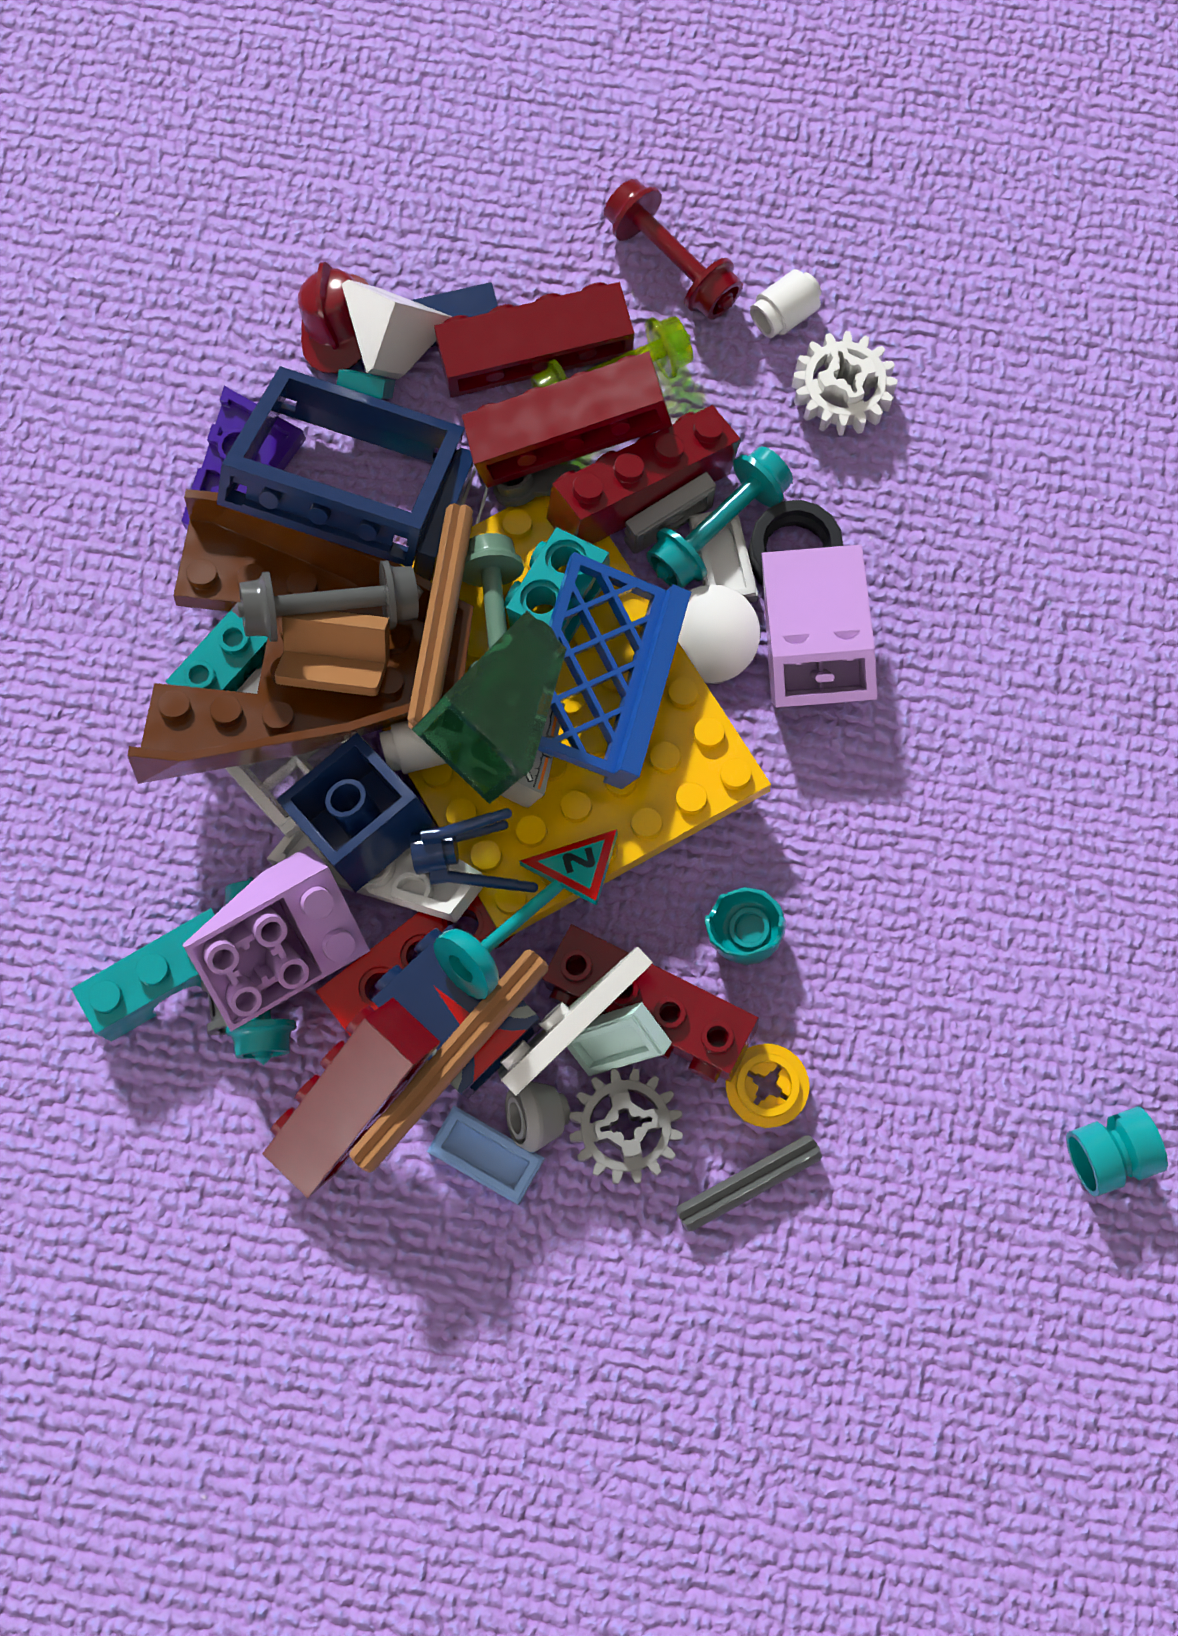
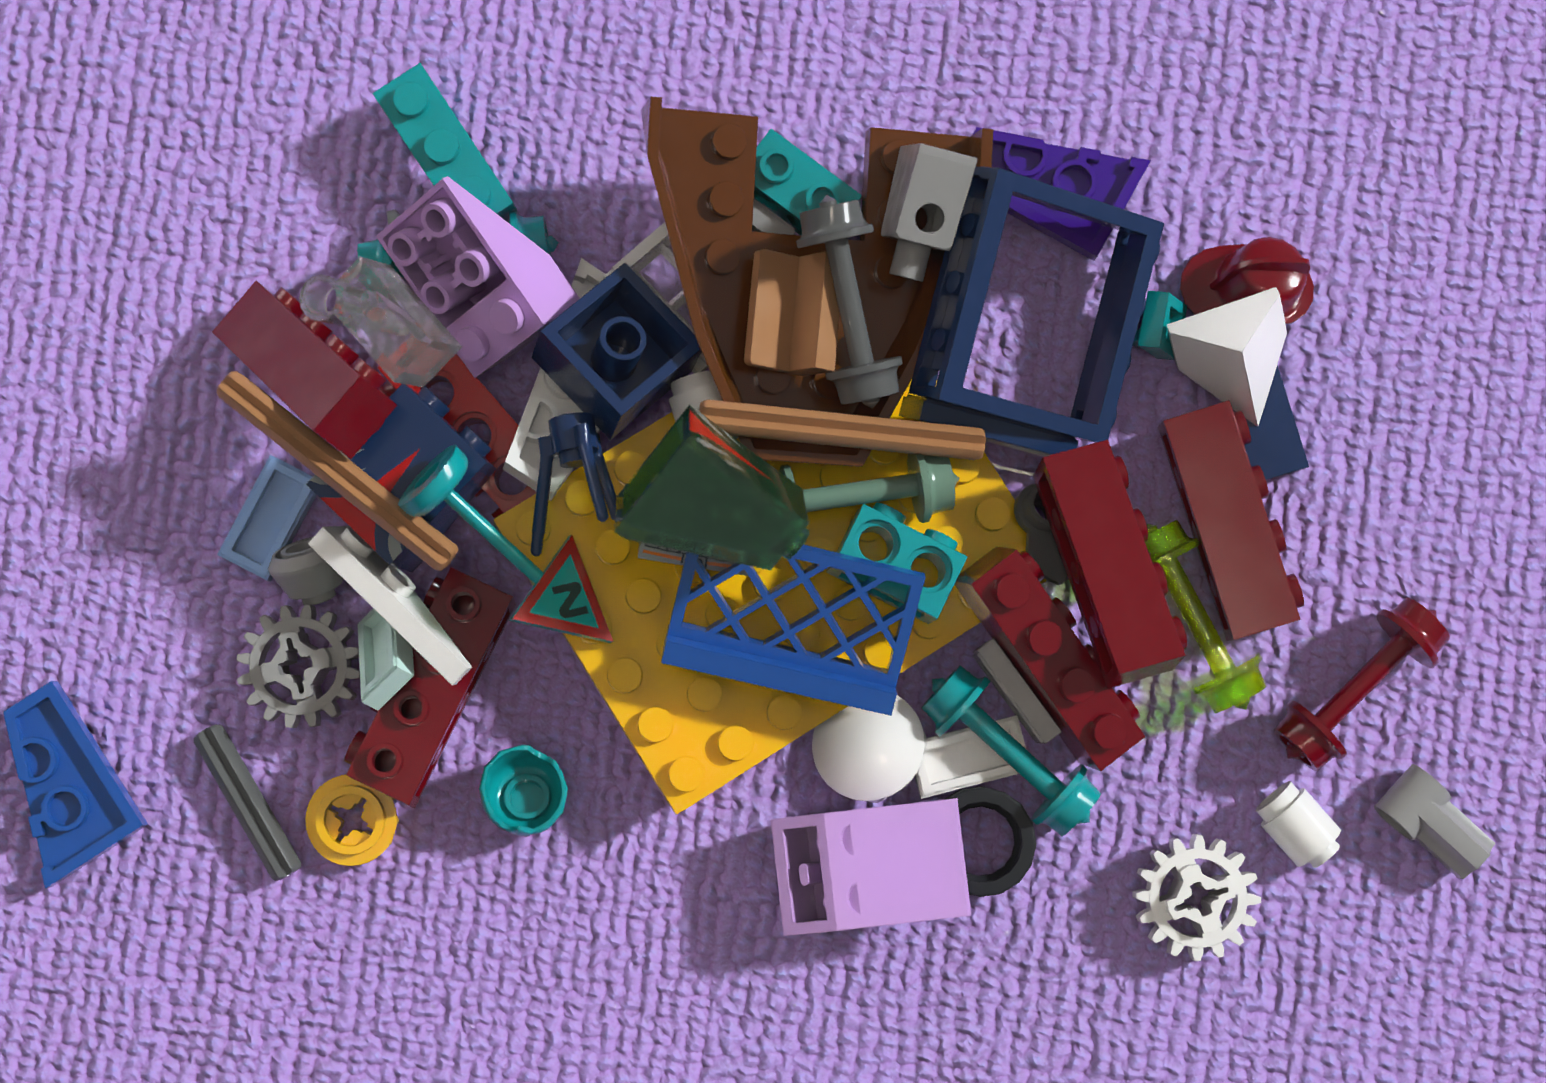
camera: 85 degrees right, 10 degrees up
none -> blue wing [3,681,148,889]
none -> clear hinge [299,256,462,387]
none -> light grey torso [881,143,978,282]
none -> light grey piece [1374,764,1495,879]

